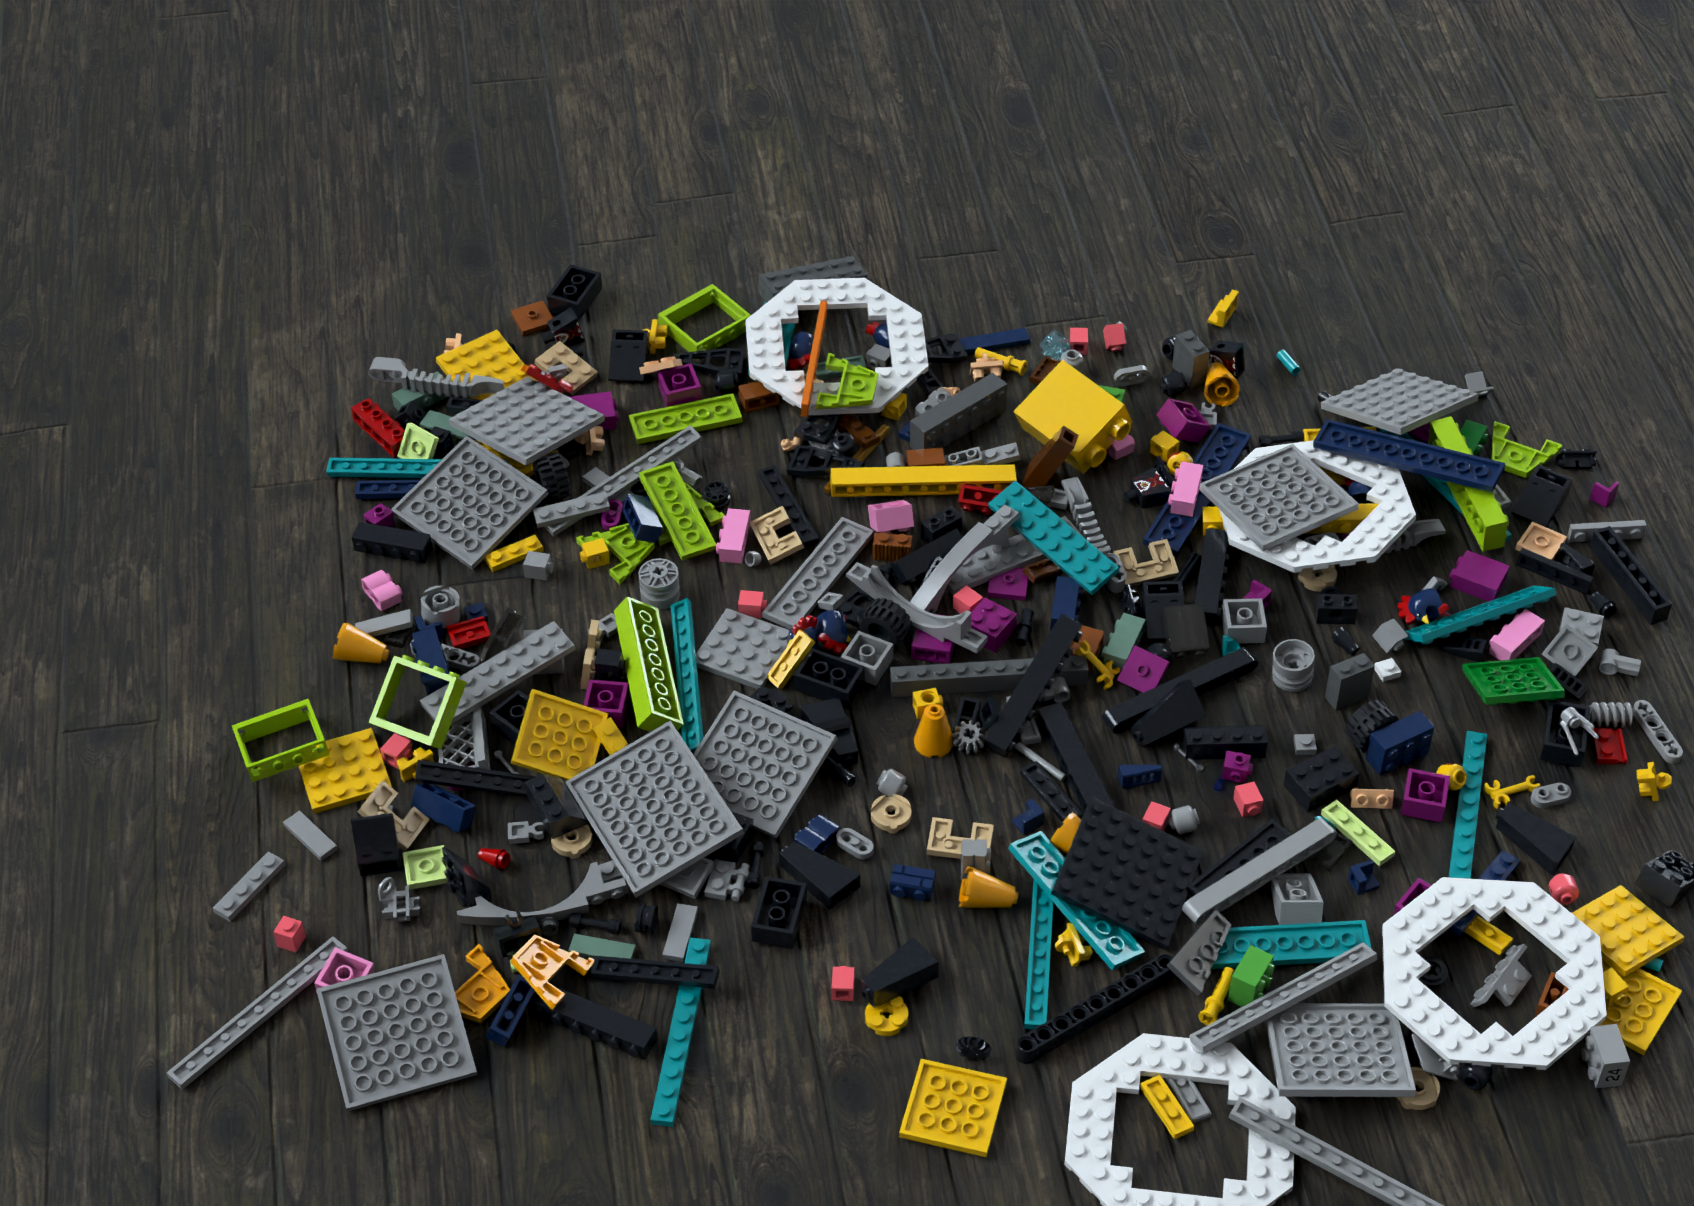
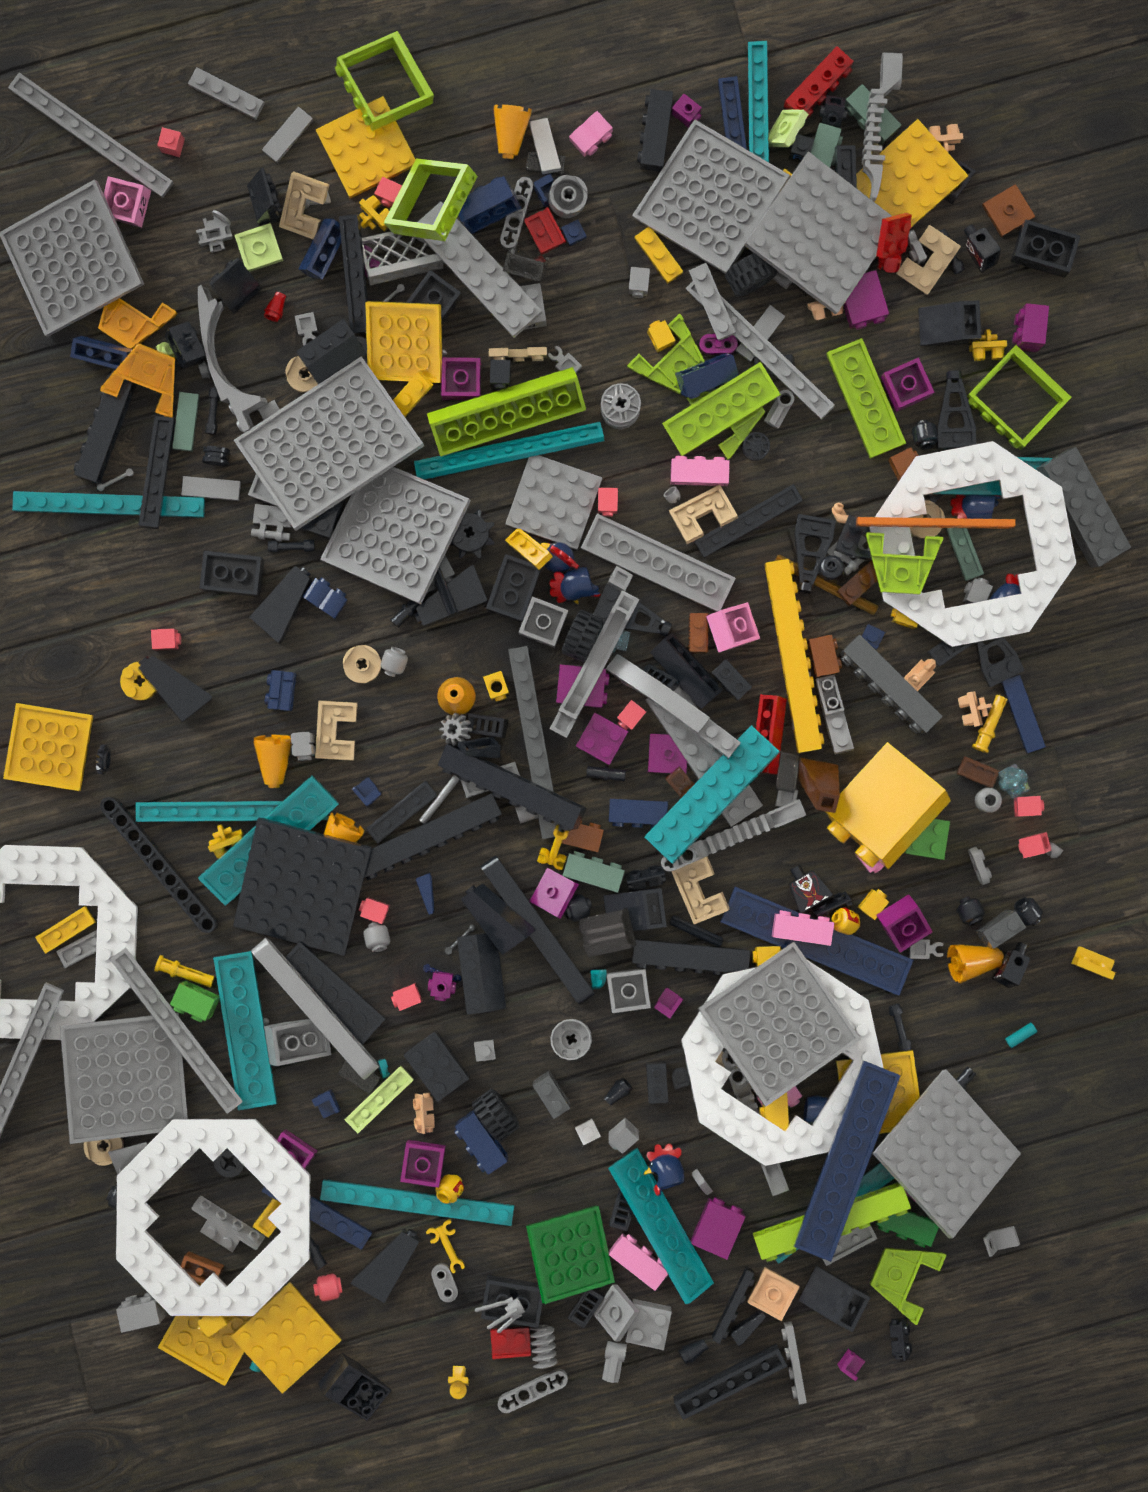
camera: 85 degrees right, 40 degrees up
light nougat plate [639,356,683,374] -> none
light grey plate [836,828,874,860] -> none
light grey brick [886,452,905,467] -> none
light grey bracket [914,387,952,417] -> none
dark grey wing [1166,910,1232,996] -> none
none -> light grey hinge [97,469,134,491]
none -> magenta brick [1012,303,1049,352]

